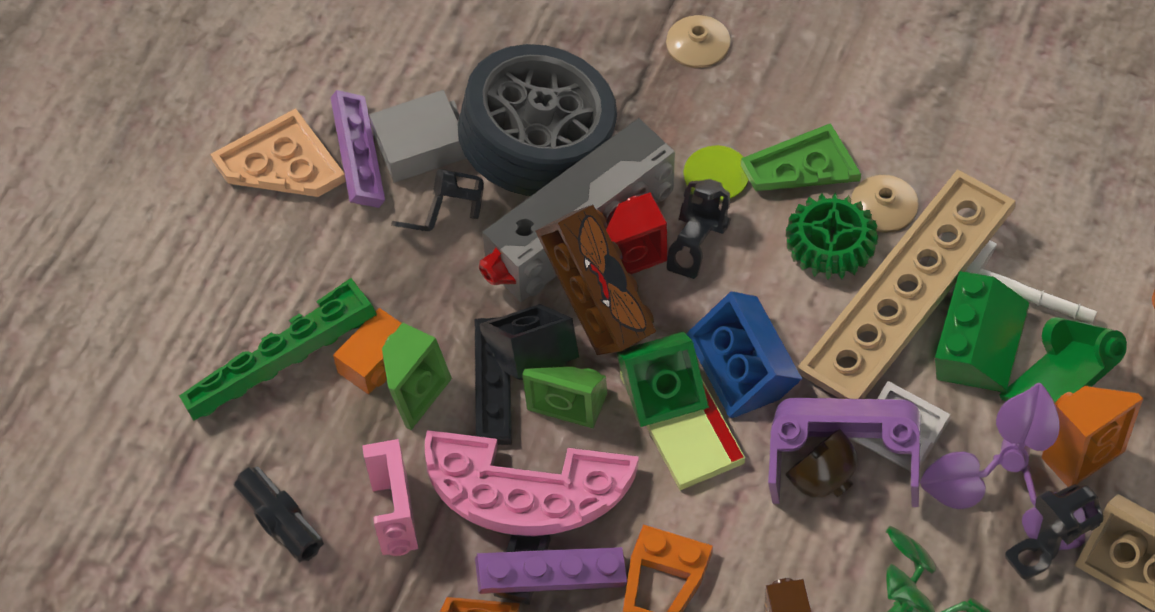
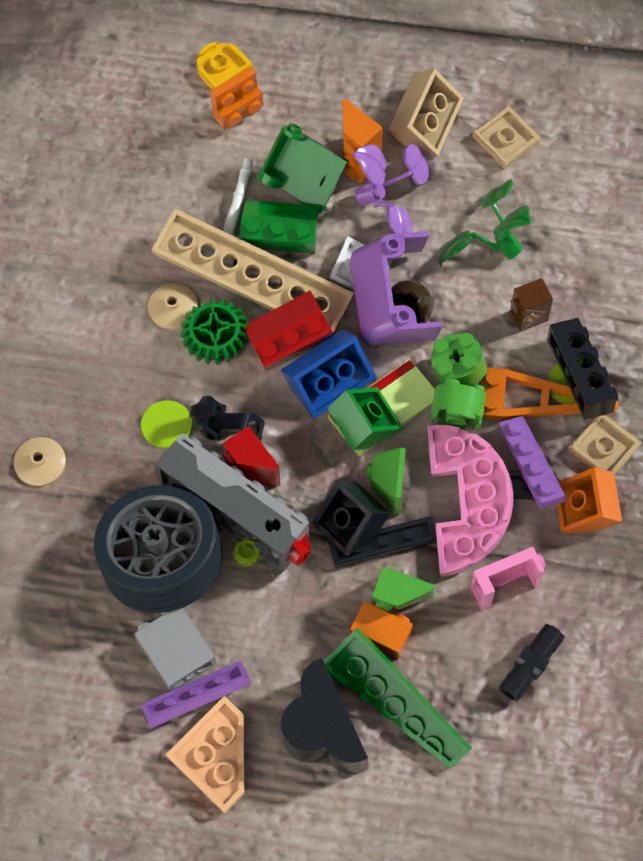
camera: 105 degrees left, 10 degrees up
black piece [391,169,484,231] -> none
reddish brown brick [535,204,656,355] -> none
bright green wing [741,123,861,191] -> none
black piece [1005,484,1104,580] -> none
none -> red slope [245,290,334,371]
none -> black brick [281,658,368,774]
none -> bright green brick [430,378,486,430]
none -> bright green brick [431,333,487,386]

